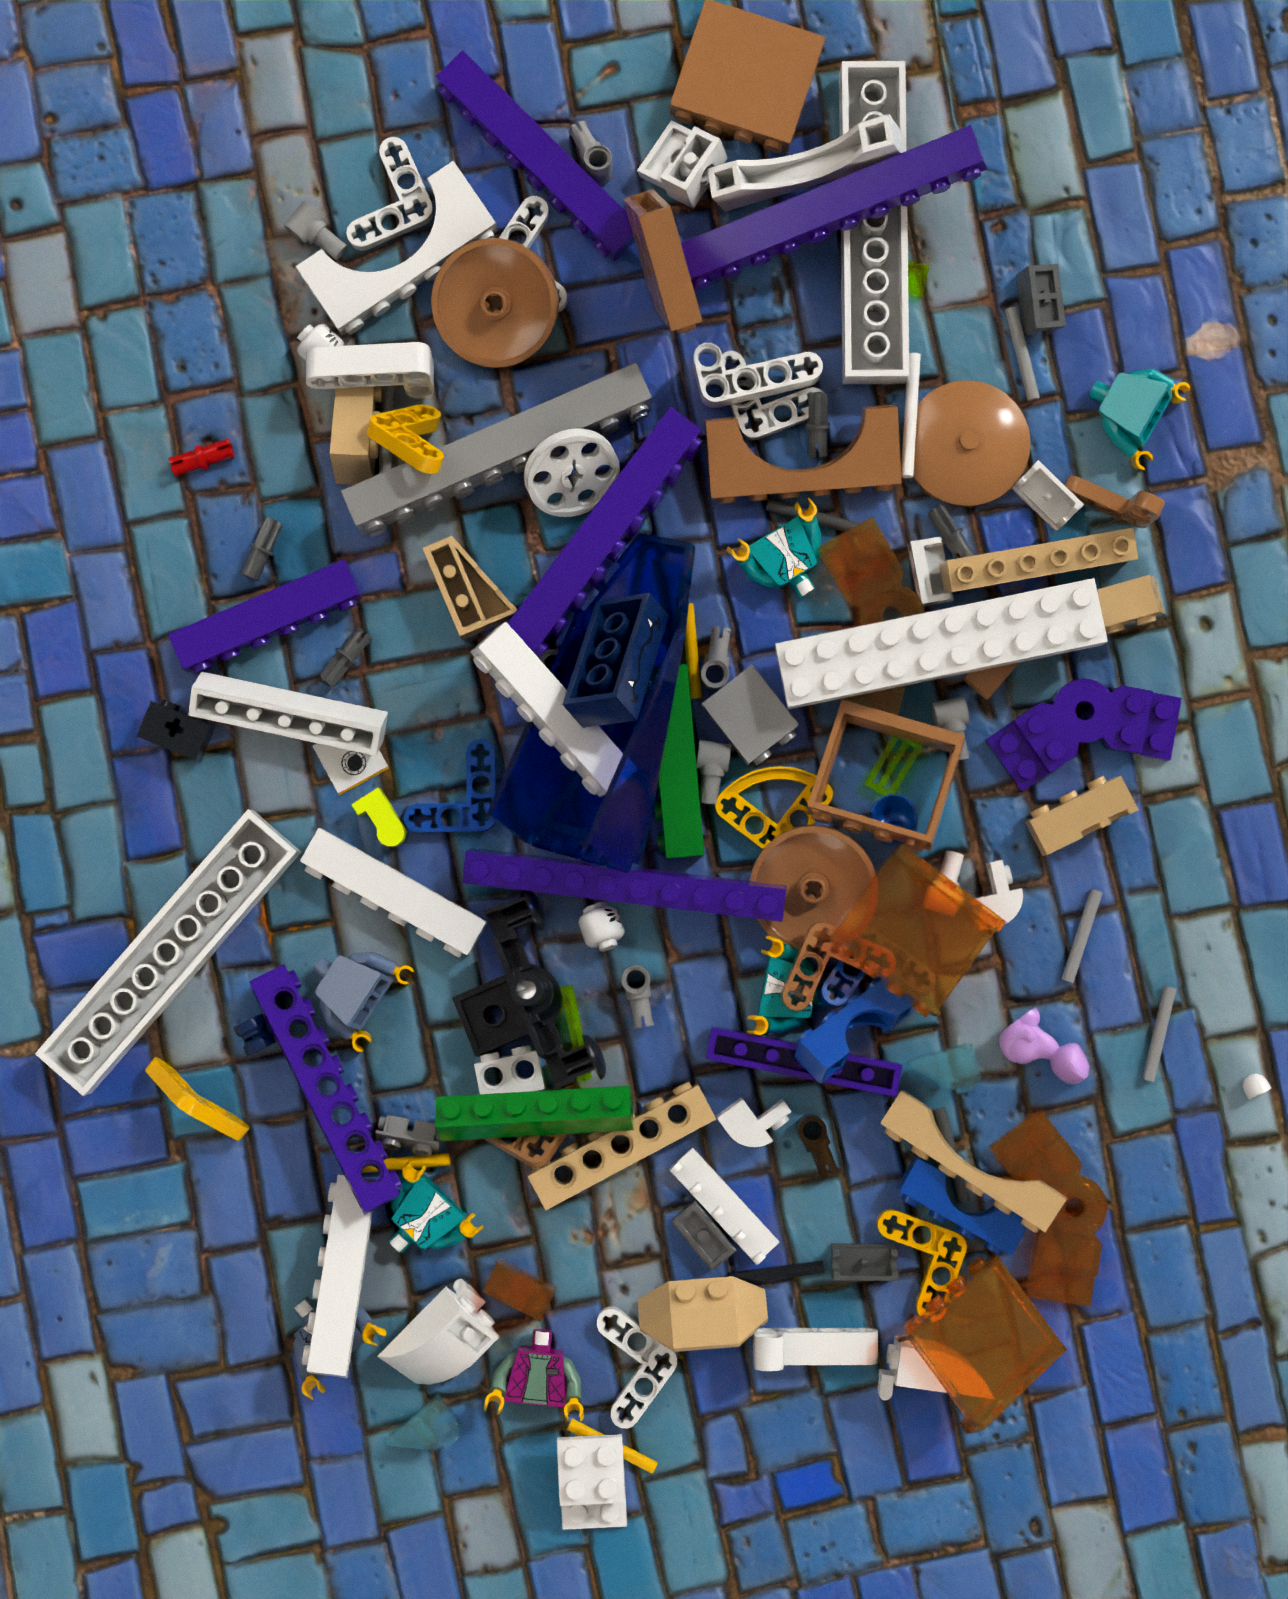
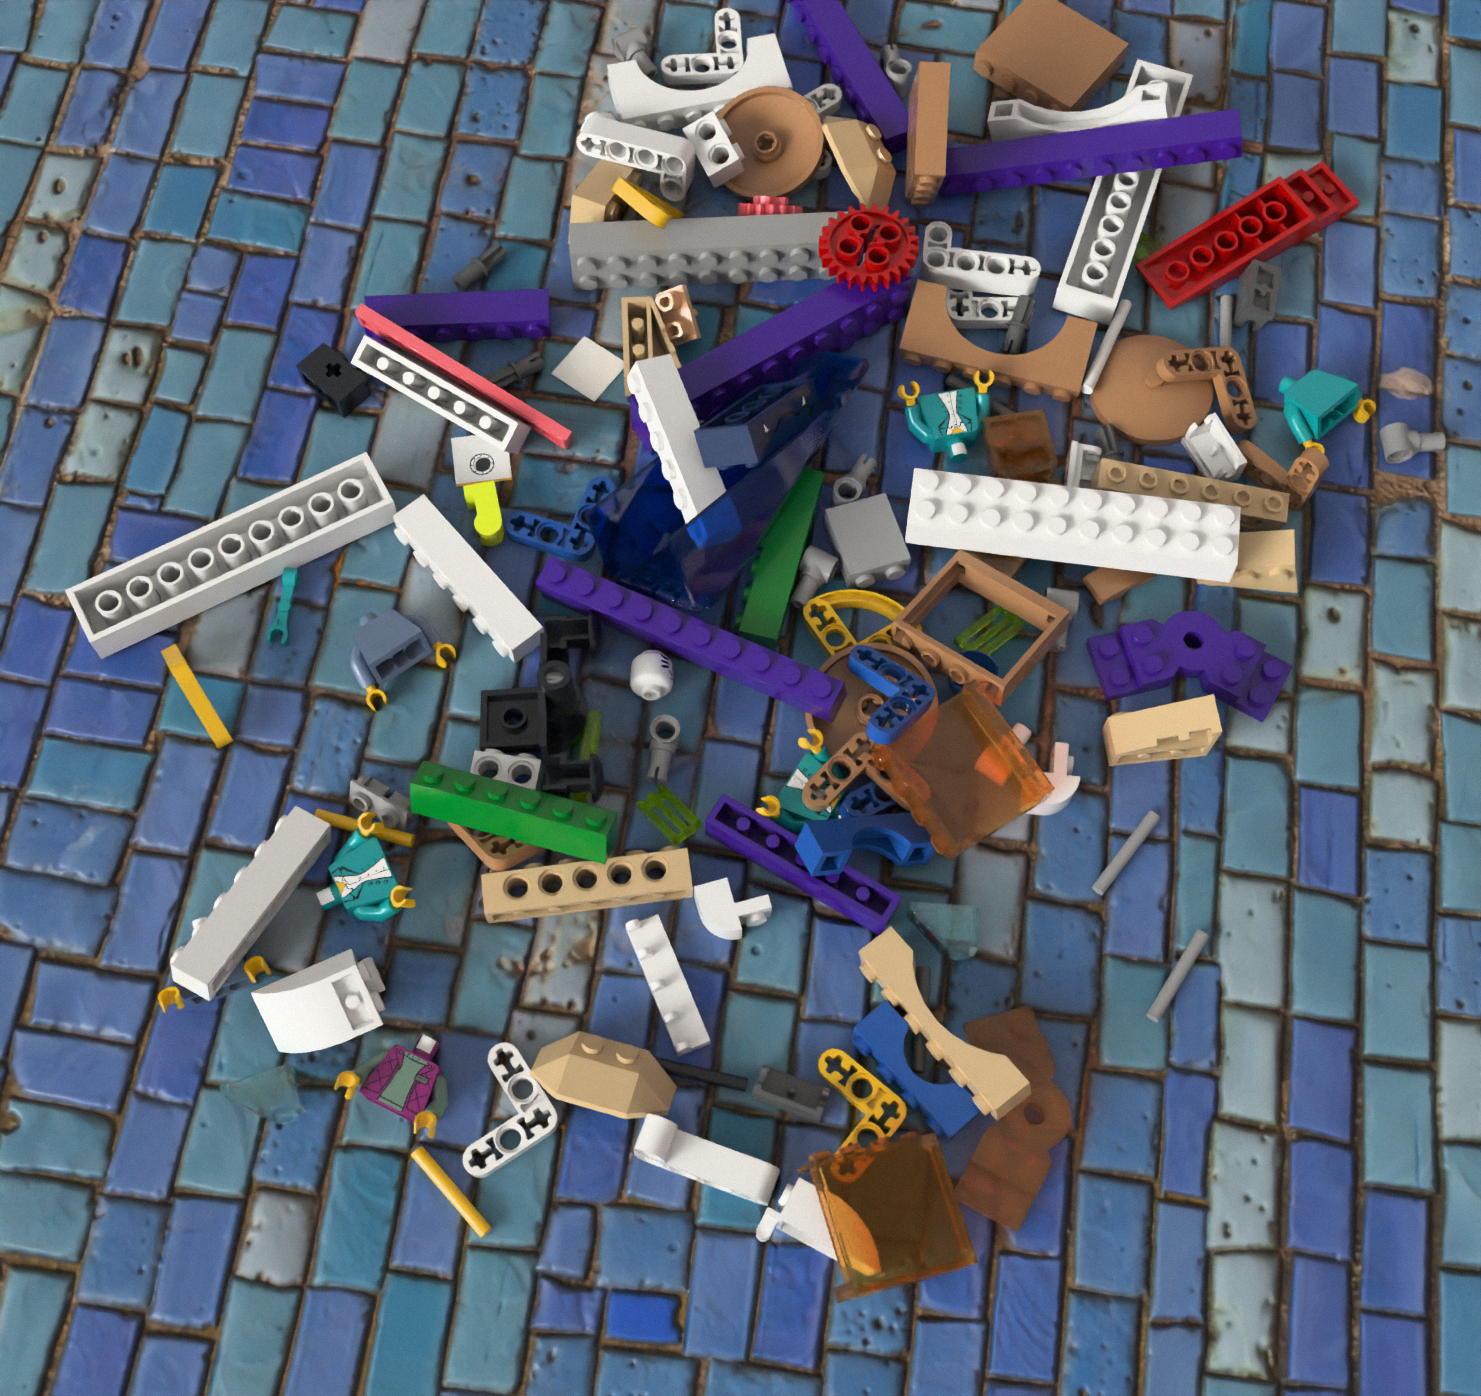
camera: 20 degrees right, 20 degrees down
red pin [168,438,236,477] -> none
dark blue wheel [233,1014,276,1056] -> none
dark purple brick [249,964,402,1215] -> none
clear orange brick [482,1257,556,1321] -> none
white wedge [524,428,620,517] -> none
white bracket [557,1434,627,1530] -> none
white brick [637,120,727,209] -> none
flat silver plate [671,1200,737,1271] -> none
yellow bar [682,603,702,699] -> none
dark brown pin [796,1114,839,1178] -> none
lavender animal [999,1007,1090,1085] -> none
white hinge [1243,1074,1272,1100] -> none
none -> teal piece [266,567,301,647]
none -> coral tile [355,303,574,450]
none -> white sticker [551,336,624,402]
none -> clear neon green tile [636,784,702,847]
none -> light nougat hips [655,285,701,347]
none -> white brick [682,111,745,189]
none -> coral gear [738,196,803,216]
none -> red gear [819,203,919,292]
none -> tan wedge [822,116,896,211]
none -> blue beam [847,645,935,745]
none -> red slope [1134,161,1360,311]
none -> medium nougat beam [1156,346,1257,435]
none -> light grey pin [1379,422,1446,464]

